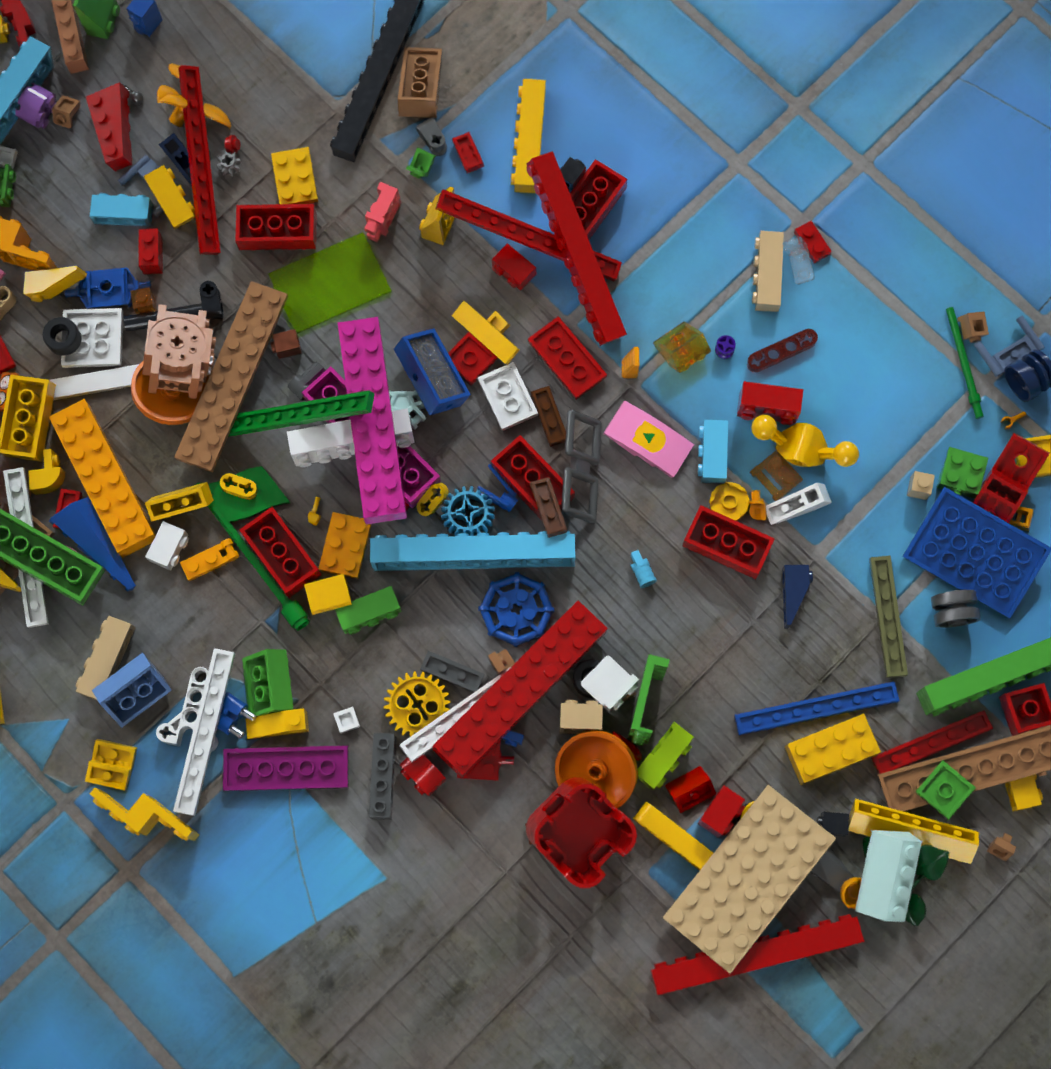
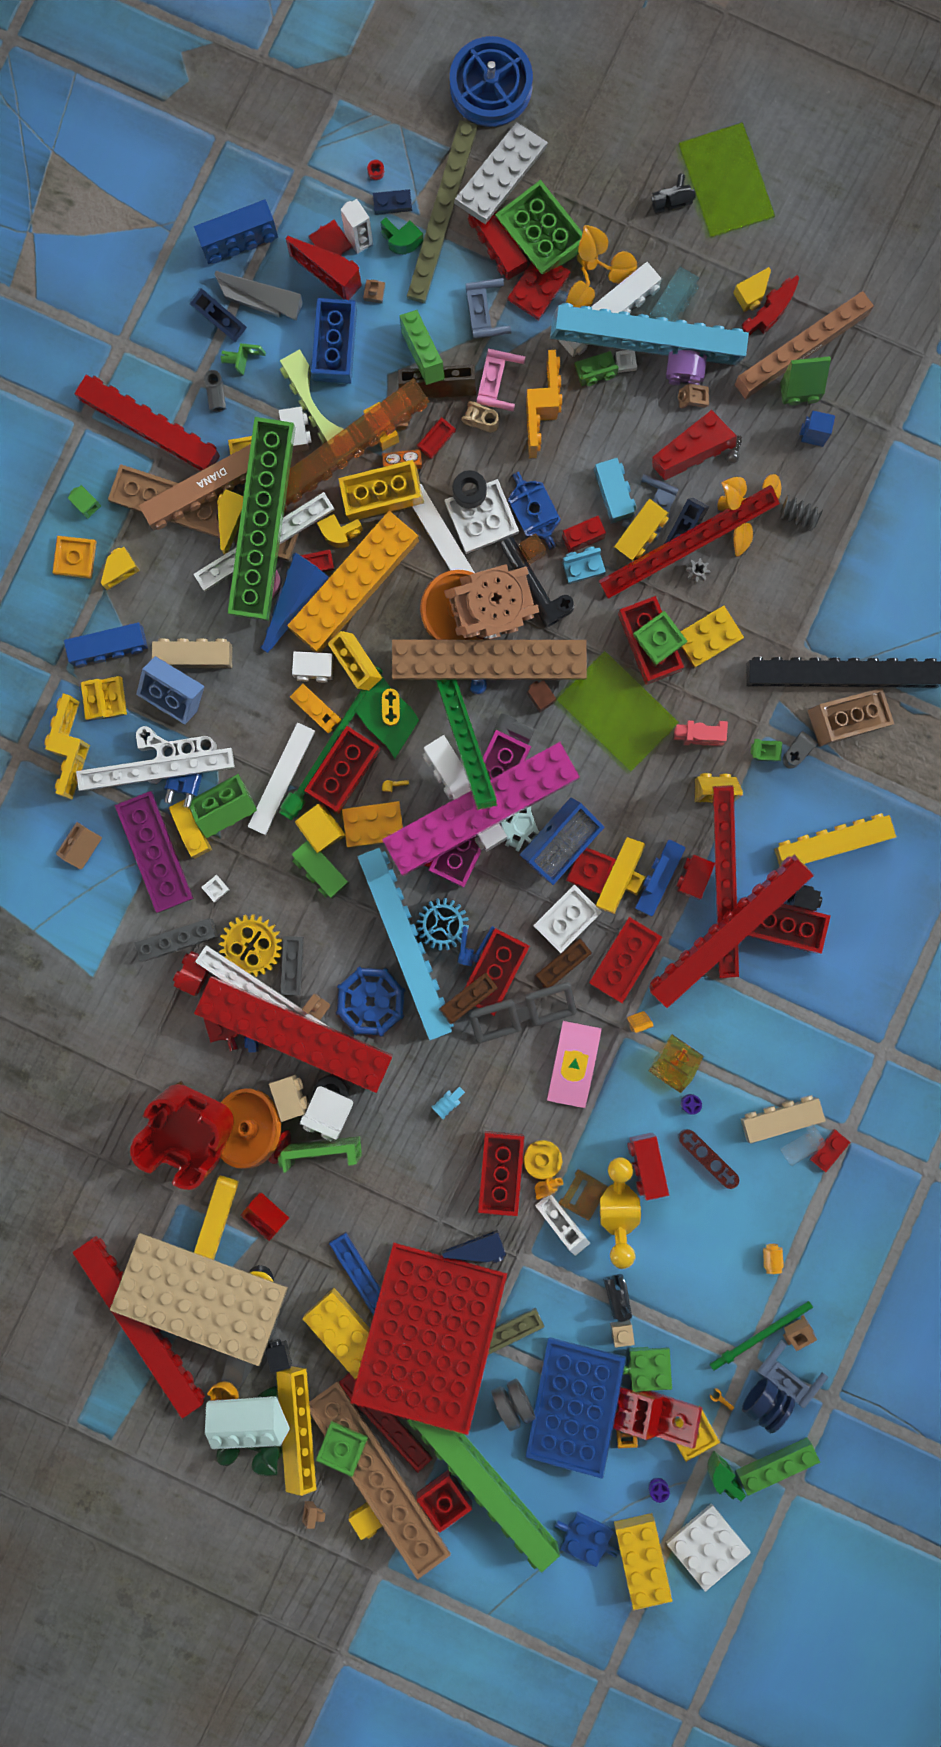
camera: 70 degrees right, 10 degrees up
yellow slope [23,266,87,302] -> none
red plate [224,135,240,154] -> none
yellow beam [417,483,449,516] -> none
red plate [452,132,484,174] -> none
lime wedge [638,722,694,790] -> none
red brick [697,785,745,838] -> none
medium azure brick [698,420,728,483] -> none
none -> medium nougat panel [56,822,102,869]
none -> blue brick [64,622,148,667]
none -> white tile [248,722,316,835]
none -> red plate [350,1242,507,1435]
none -> blue piece [470,680,487,694]
none -> medium azure bracket [562,547,606,584]
none -> black piece [604,1274,632,1322]
none -> bright green tile [633,611,688,665]
none -> blue bracket [635,840,686,916]
none -> light orange brick [763,1243,784,1274]
none -> dark grey piece [779,494,823,531]

